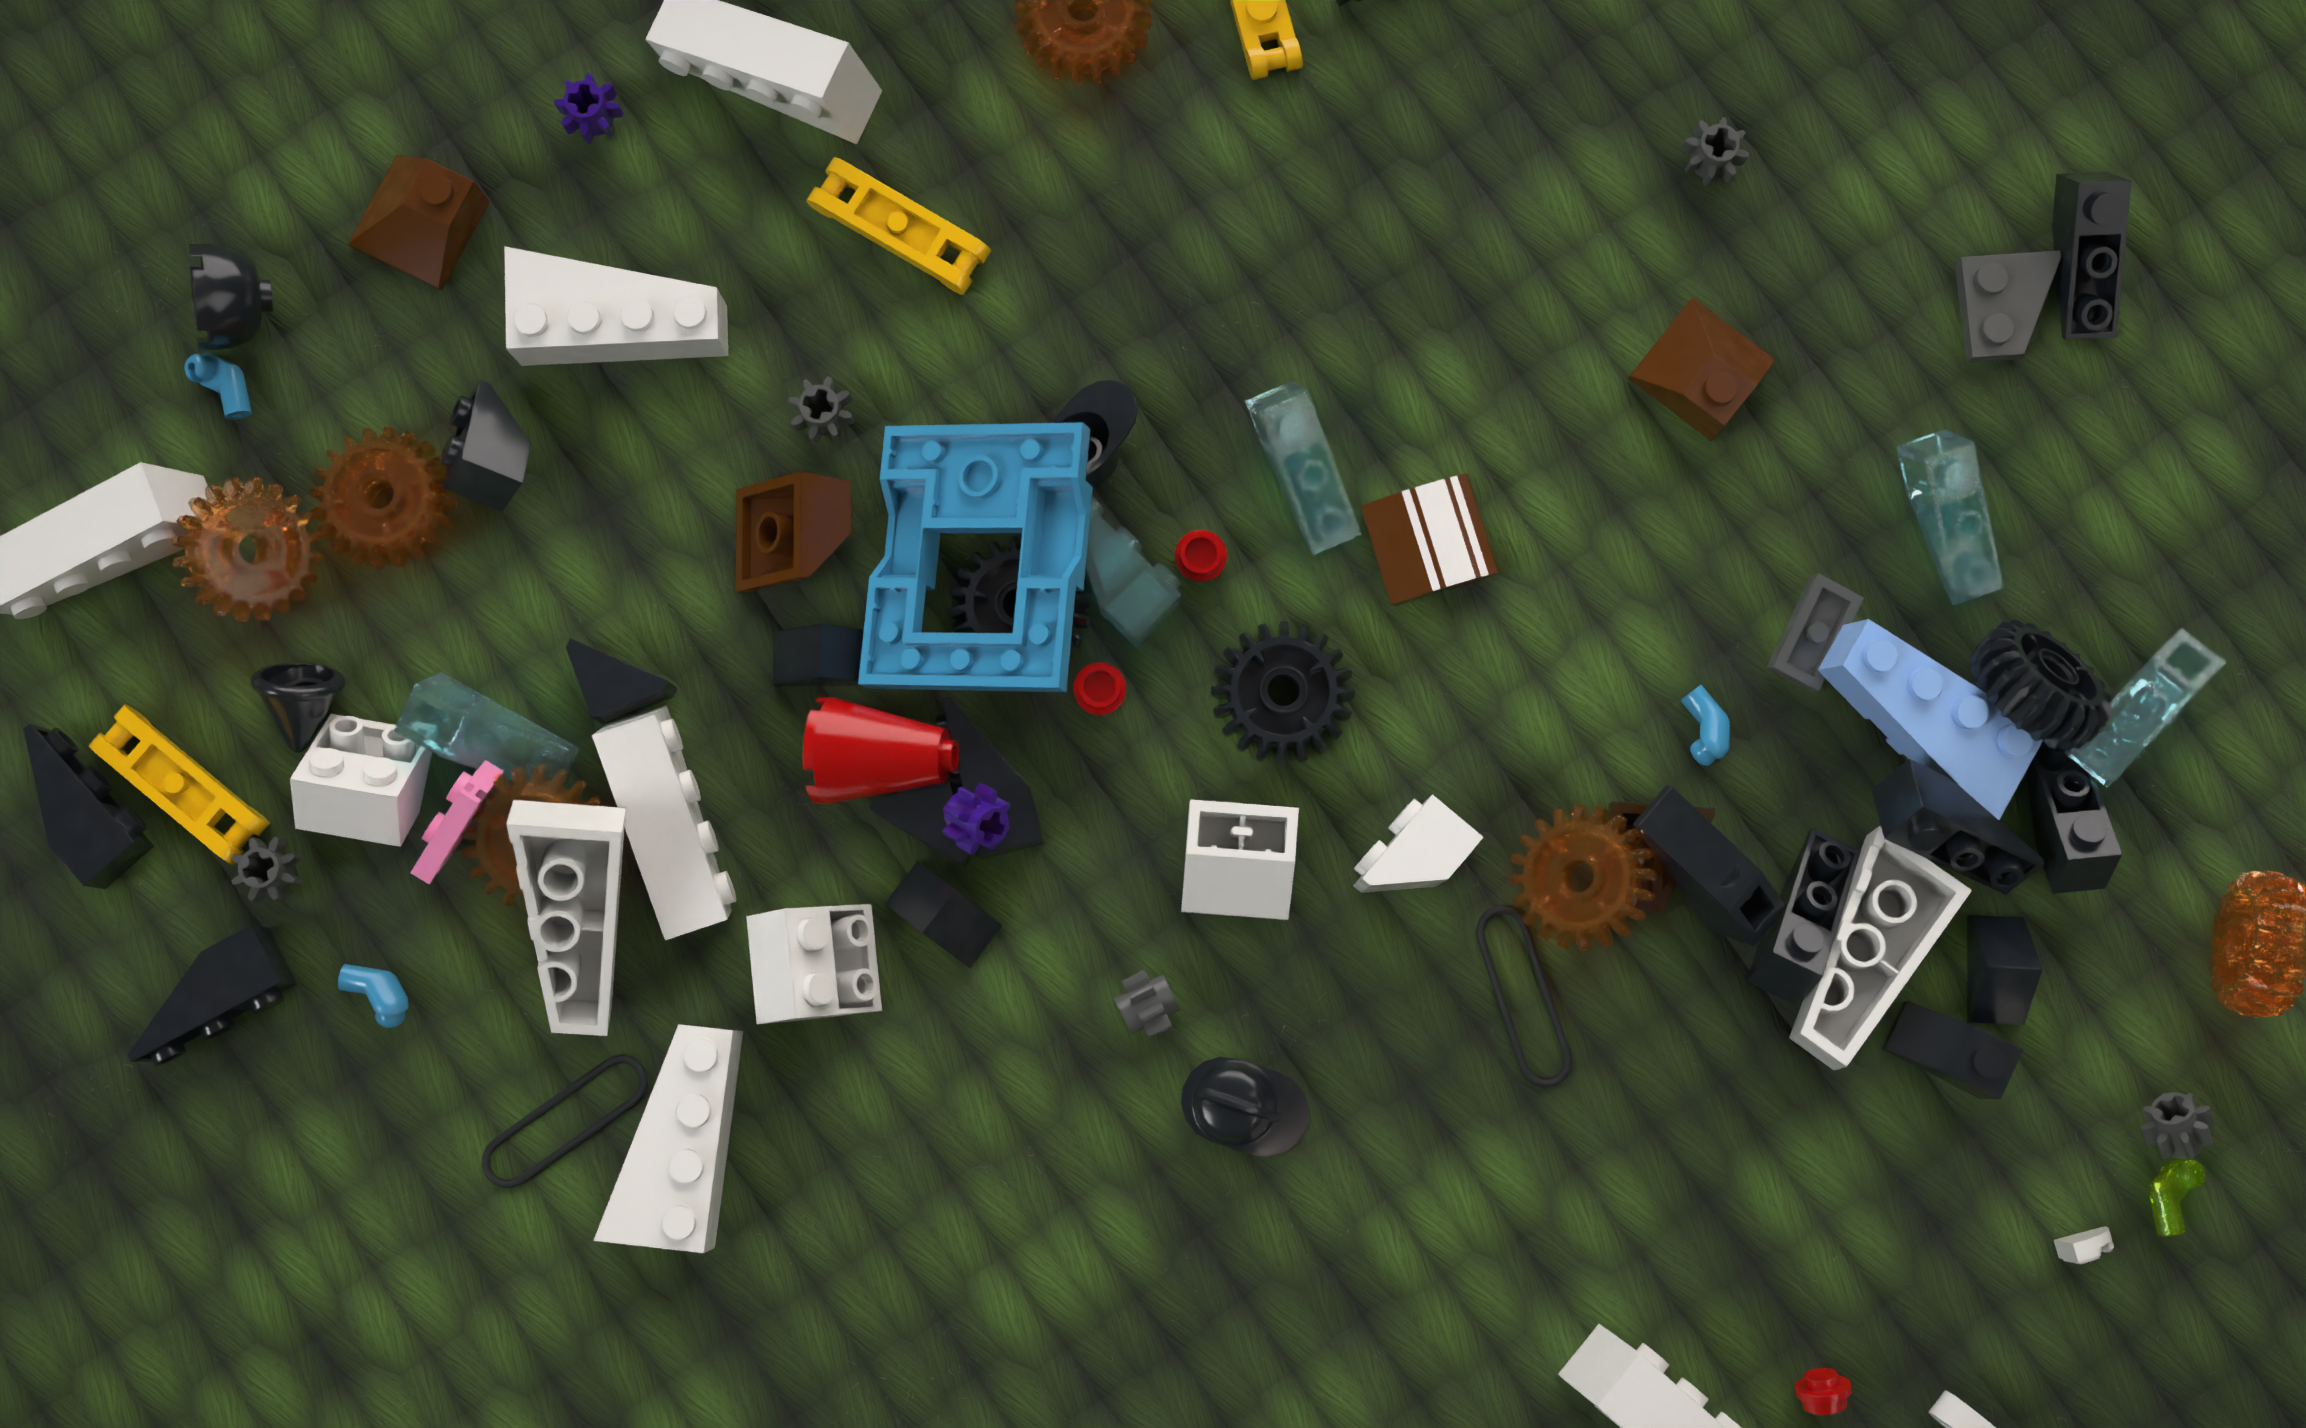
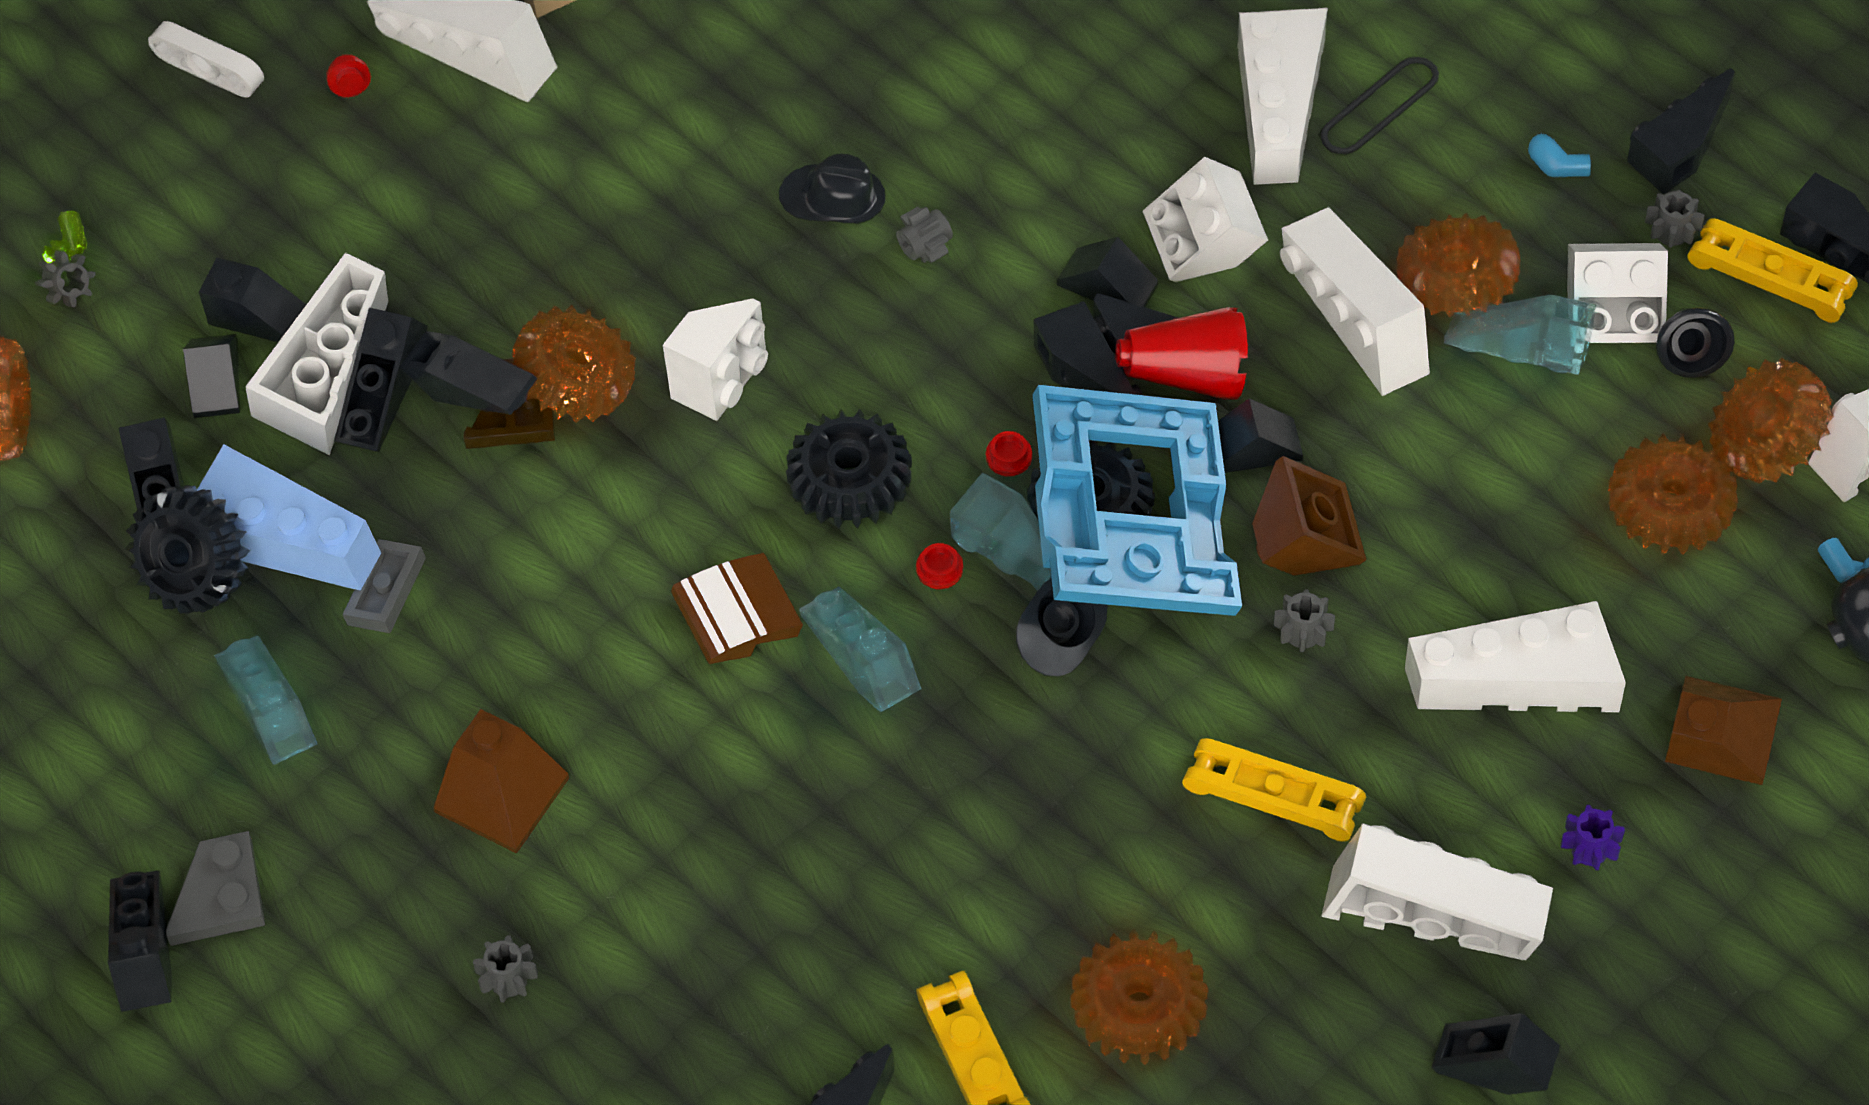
camera: 175 degrees right, 25 degrees down
bright pink plate [411,760,504,884] -> none
black slope [440,380,531,511] -> none
white wedge [506,800,626,1036] -> none
black slope [566,638,677,724] -> none
dark purple gear [942,783,1011,855] -> none
white slope [1181,800,1299,920] -> none
black piece [1476,906,1572,1087] -> none
dark azure arm [1681,684,1730,766] -> none
black slope [1872,759,2045,895] -> none
white tile [2054,1226,2114,1264] -> none
clear light blue slope [2065,628,2226,788] -> none

